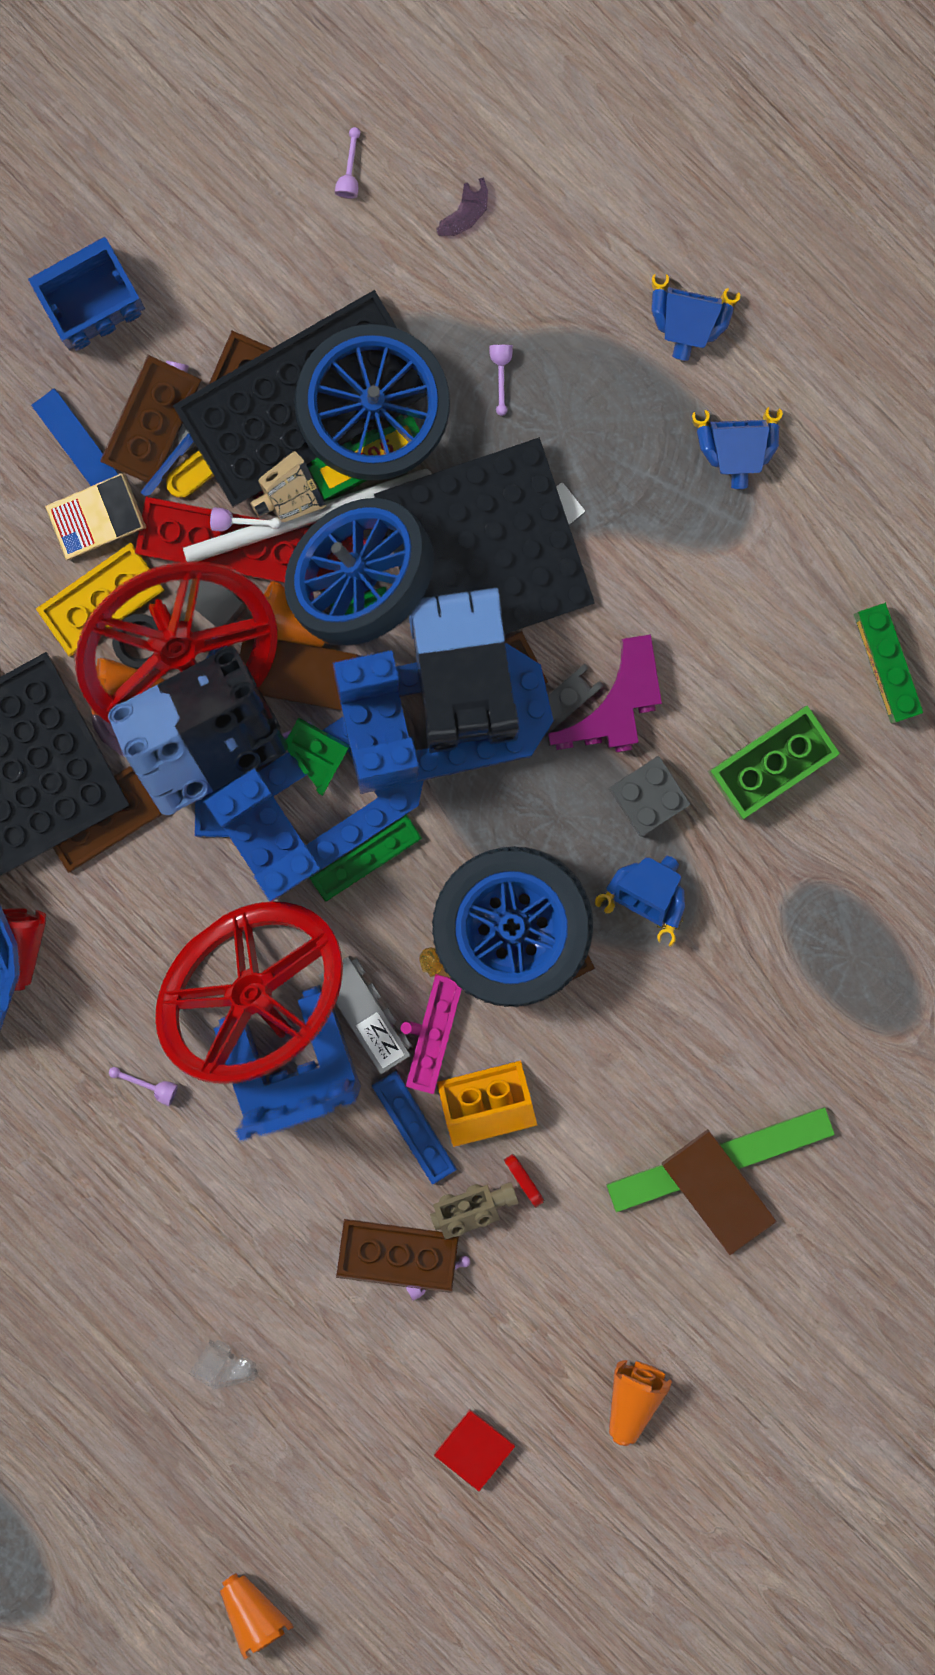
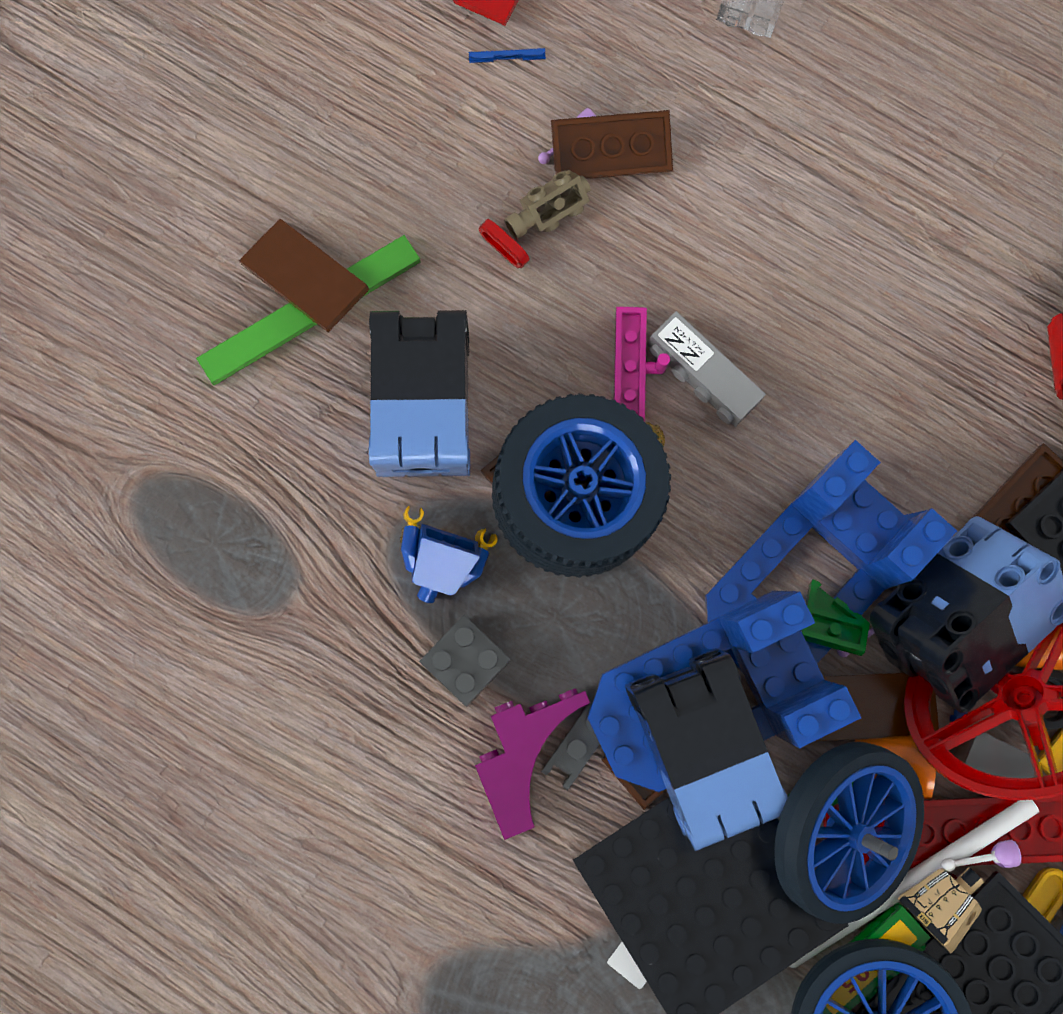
camera: 155 degrees right, 10 degrees down
lavender hinge [109,1067,178,1106] -> none
red wheel [155,901,343,1084] -> none
blue bracket [214,985,361,1141] -> none
green tile [310,814,422,902] -> none
blue tile [372,1070,457,1185] -> none
light orange slope [437,1060,537,1147] -> none
orange cone [609,1360,672,1446] -> none
bright green brick [707,705,840,820] -> none
green brick [853,602,924,724] -> none
none -> piece [369,310,470,477]
none -> blue piece [469,48,546,63]

